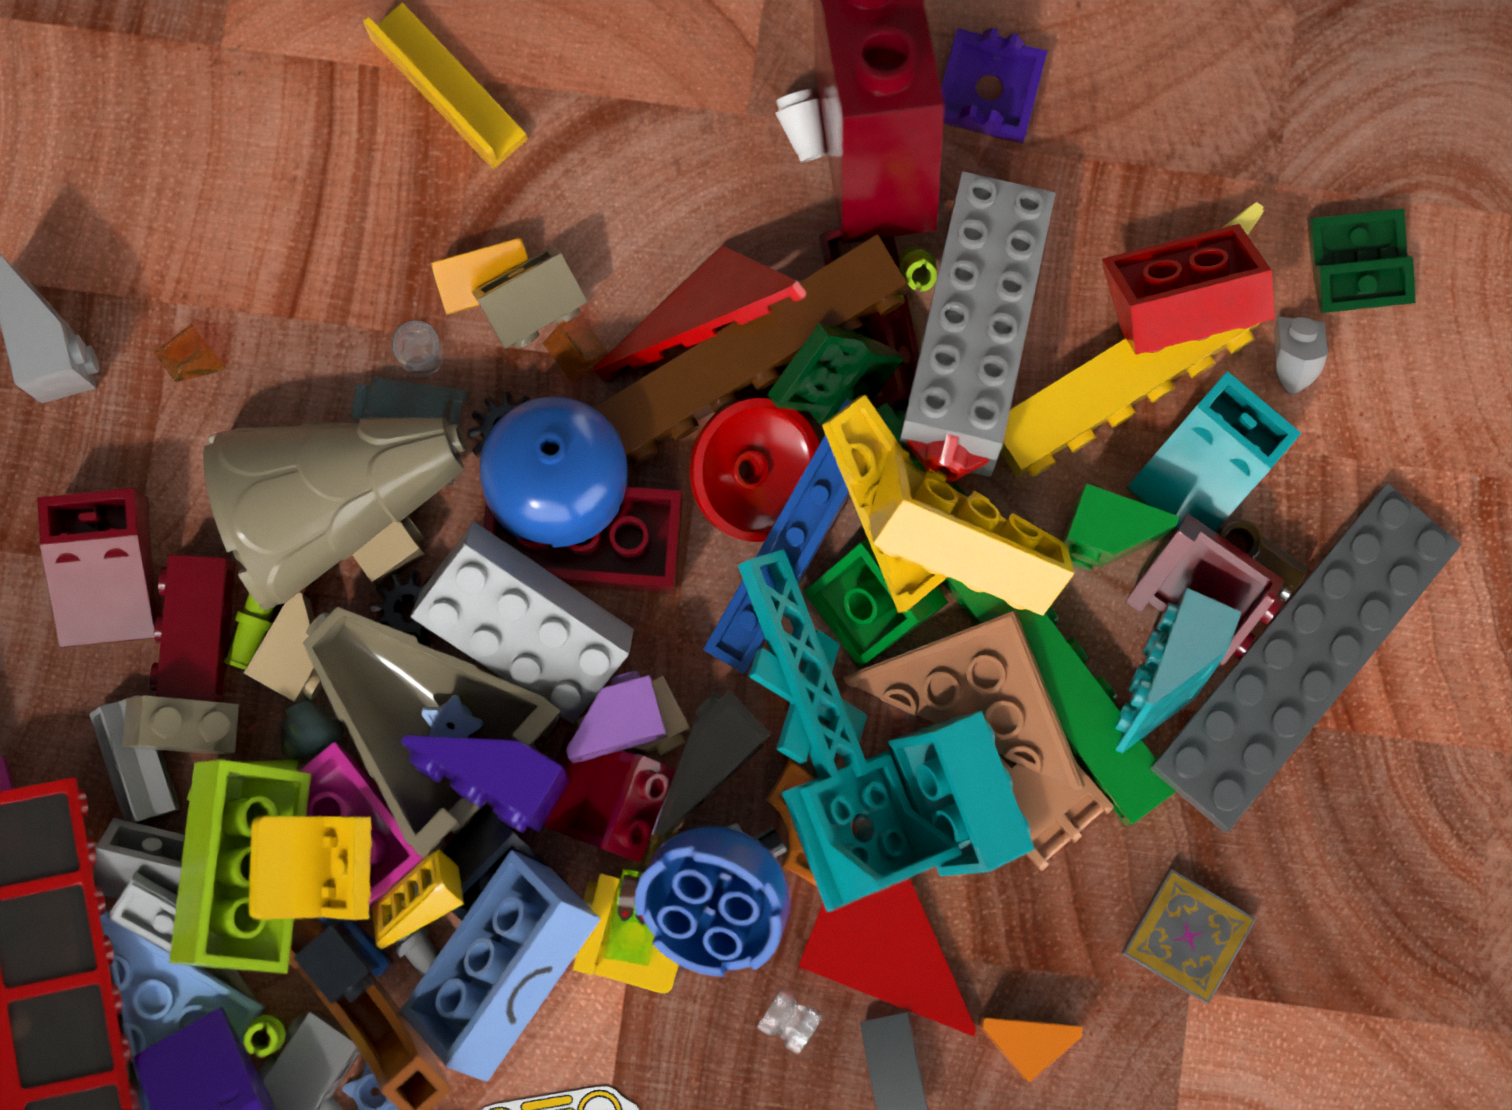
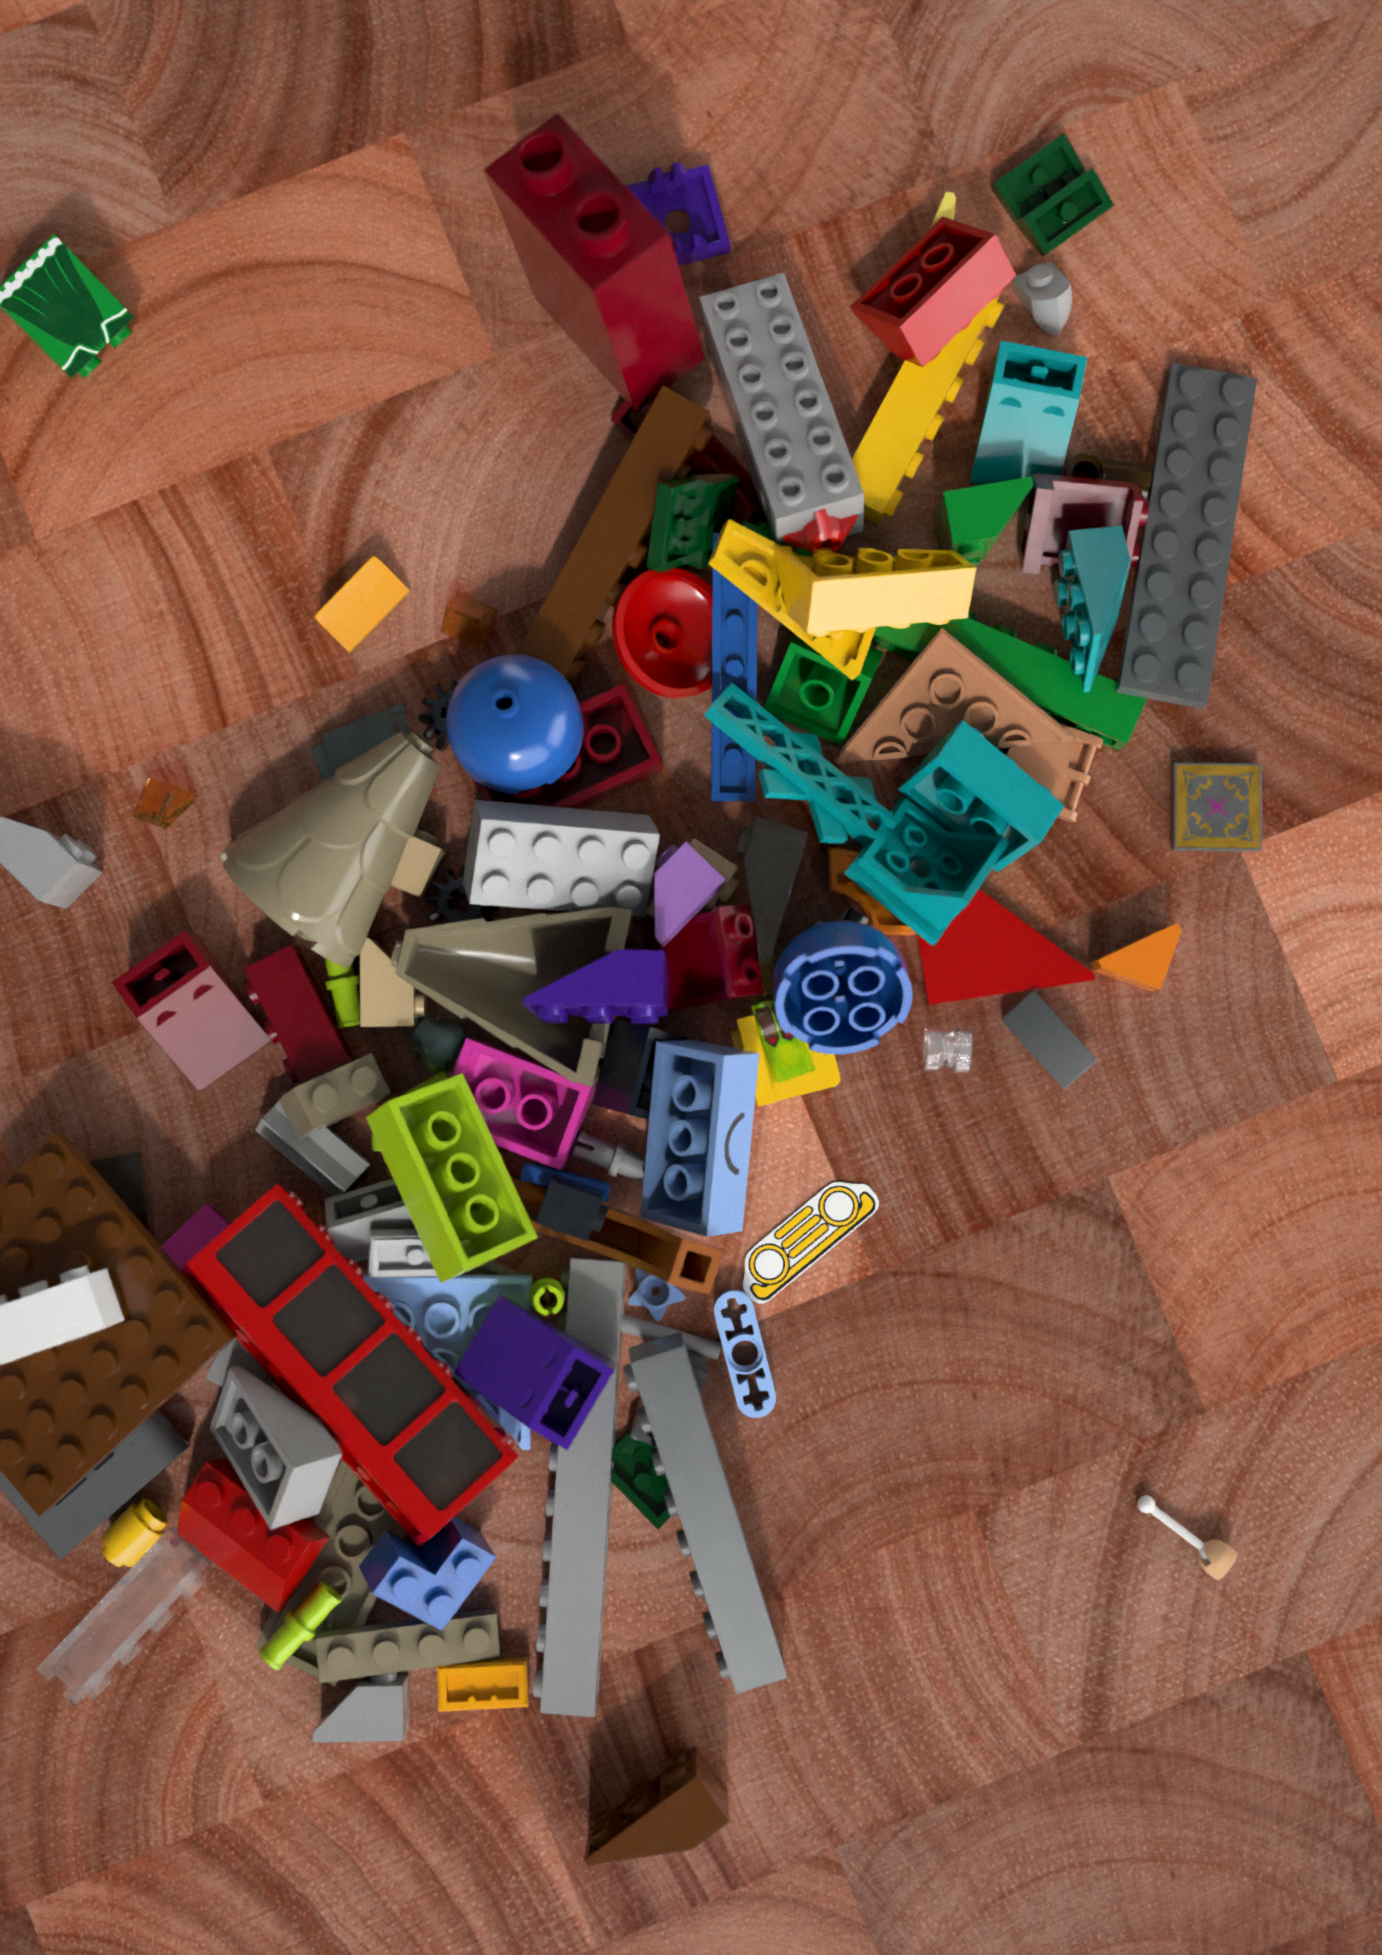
camera: 30 degrees left, 5 degrees up
yellow bracket [249,816,372,920] -> none
yellow panel [363,2,528,170] -> none
yellow slope [372,850,464,949] -> none
clear wheel [391,320,445,377] -> none
light blue plate [421,695,484,739] -> none
dark tan brick [472,245,588,349] -> none
red tile [593,245,807,382] -> none
white cone [775,89,827,163] -> none
lime pin [899,245,937,292] -> none

